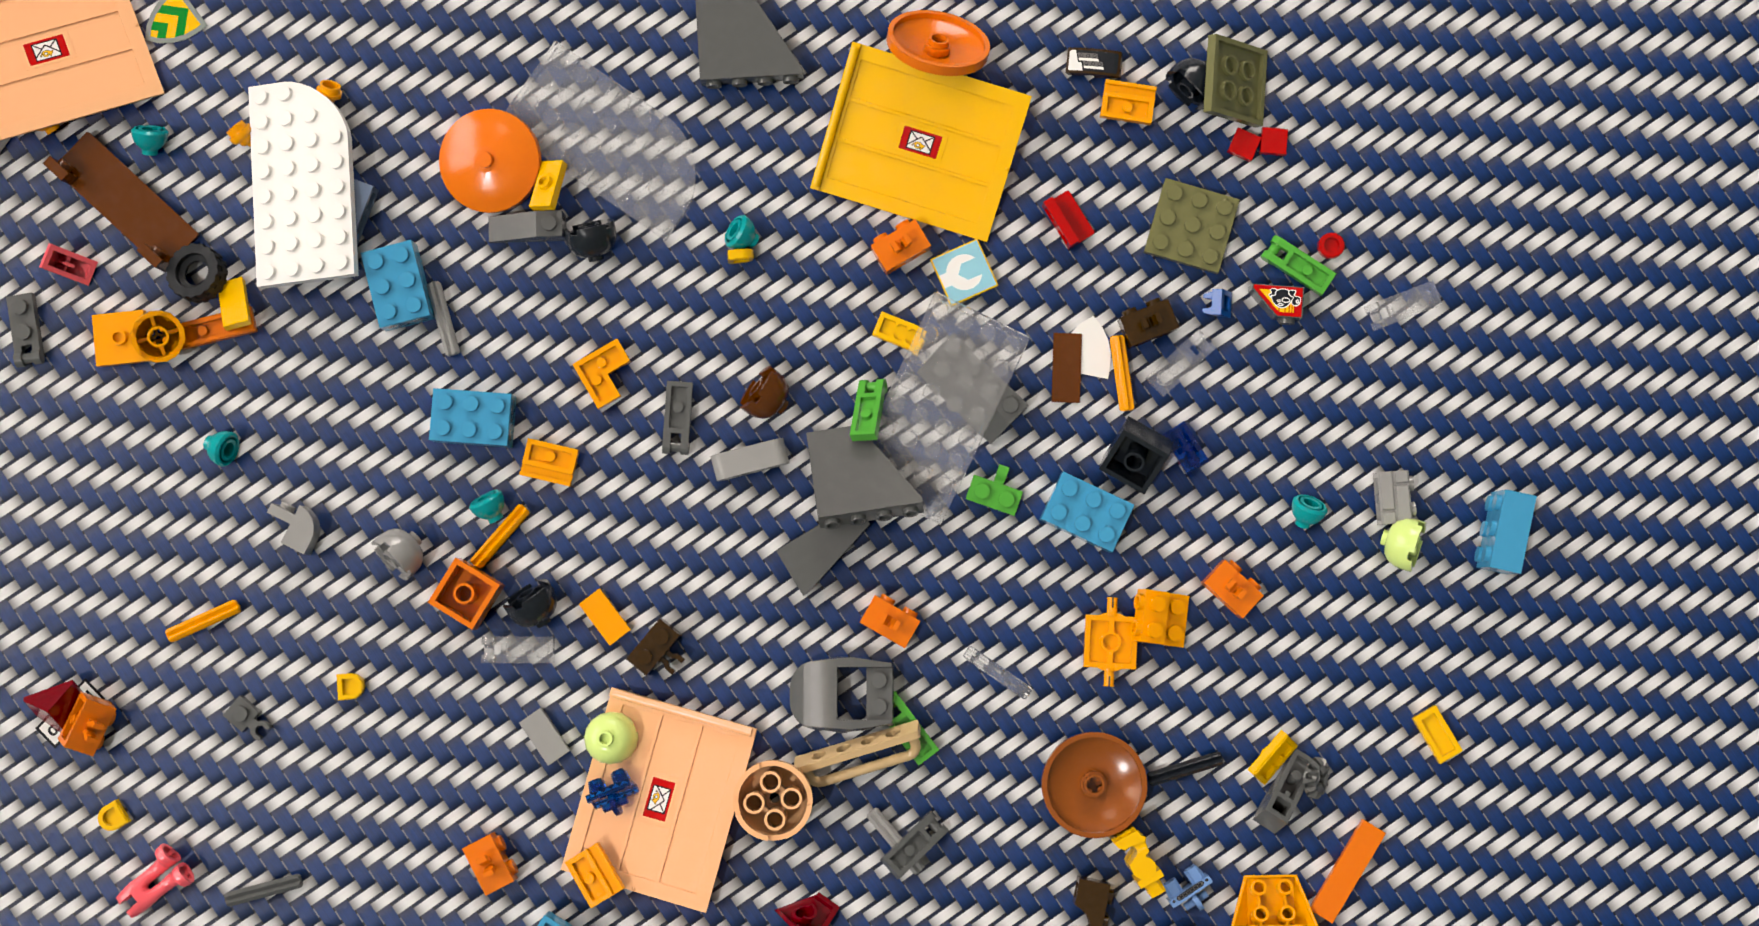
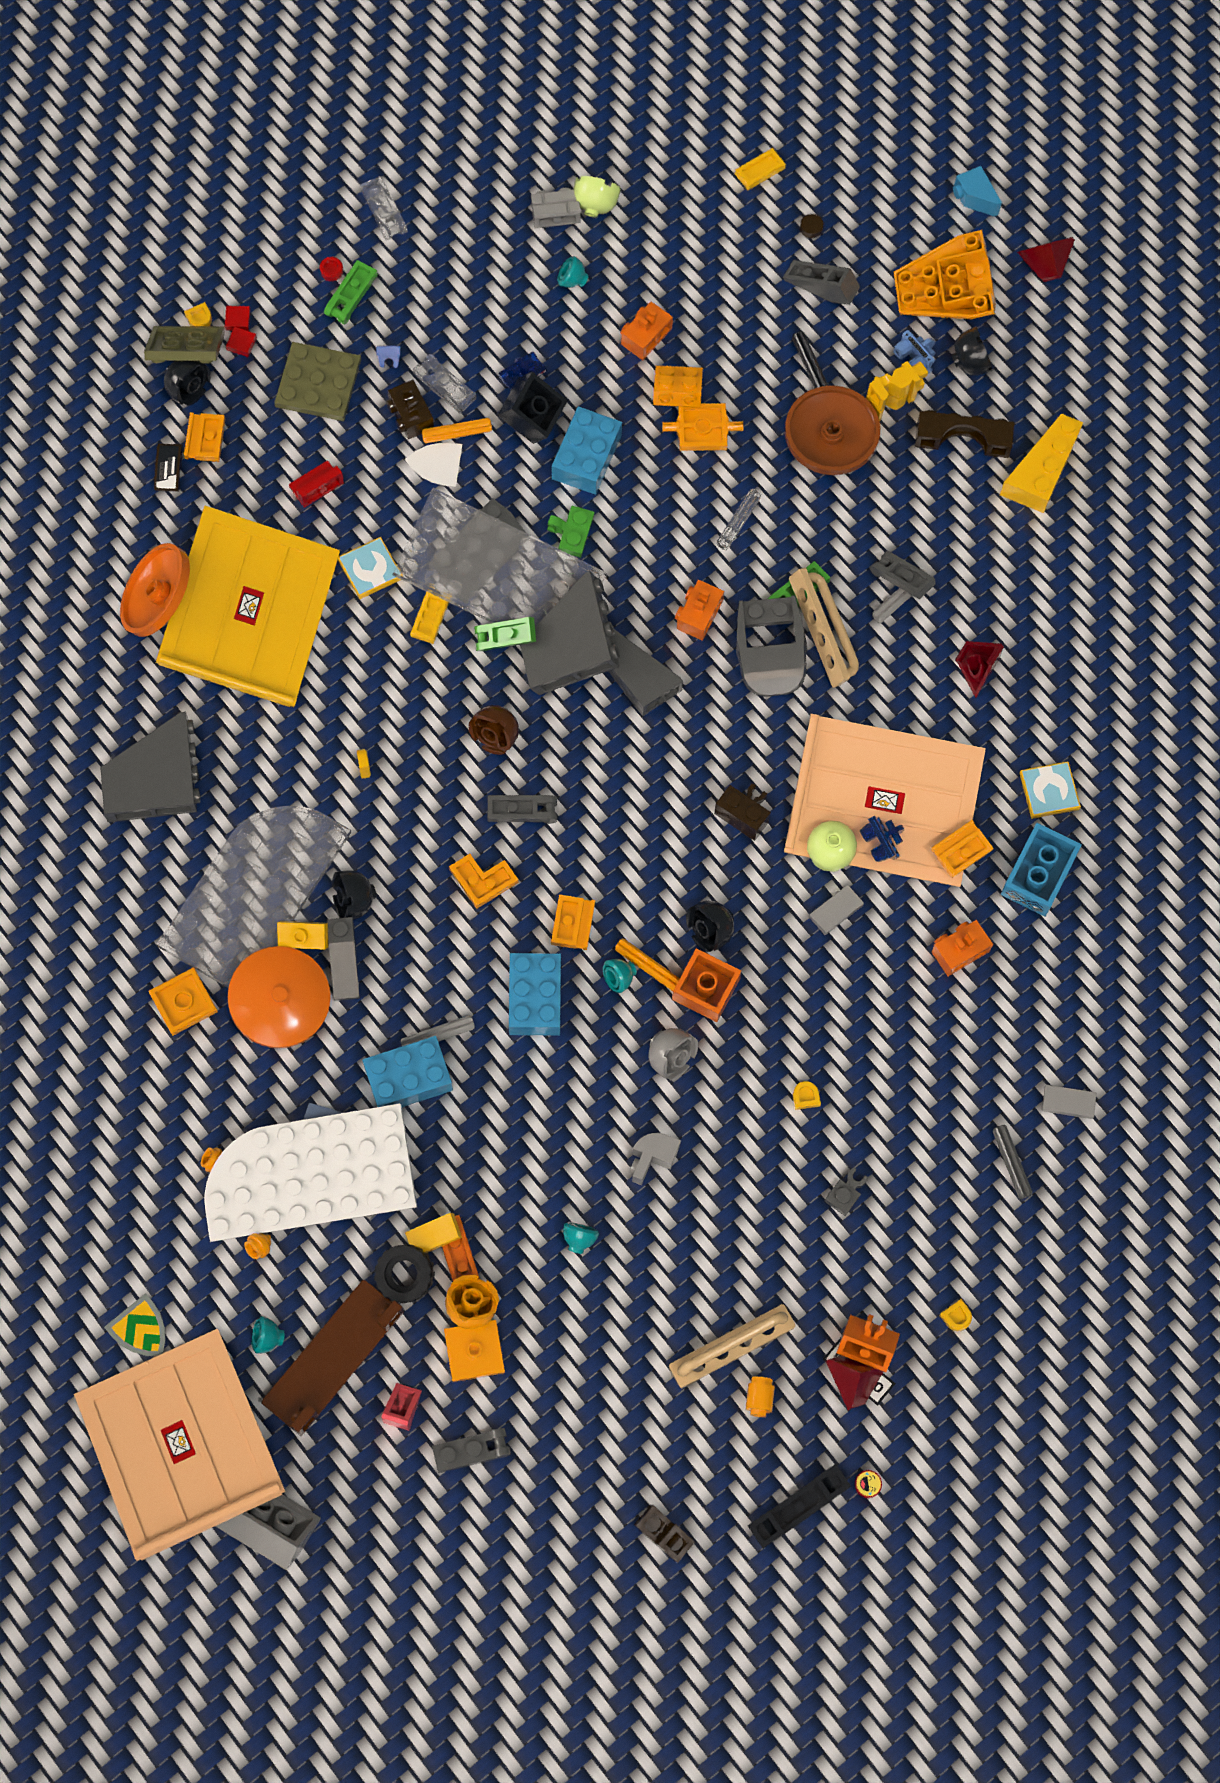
camera: 100 degrees left, 15 degrees down
coral piece [116,843,195,918] -> none
light orange axle [165,600,241,642] -> none
clear plate [481,636,555,663] -> none
light orange tile [579,588,631,646] -> none
light grey beam [710,438,790,482] -> none
teal brick [725,215,759,249] -> none
light nougat cylinder [733,760,813,841] -> none
orange brick [871,219,931,275] -> none
reddish brown sticker [1051,333,1082,403] -> none
slope [1248,283,1304,325] -> none
yellow plate [1248,730,1298,785] -> none
dark grey gear [1303,757,1330,799] -> none
orange tile [1310,819,1386,924] -> none
dark azure brick [1474,489,1537,575] -> none
none -> light orange plate [148,967,218,1036]
none -> yellow tile [184,302,212,326]
none -> tan piece [669,1304,795,1388]
none -> light orange brick [746,1377,775,1417]
none -> dark brown tile [800,214,824,238]

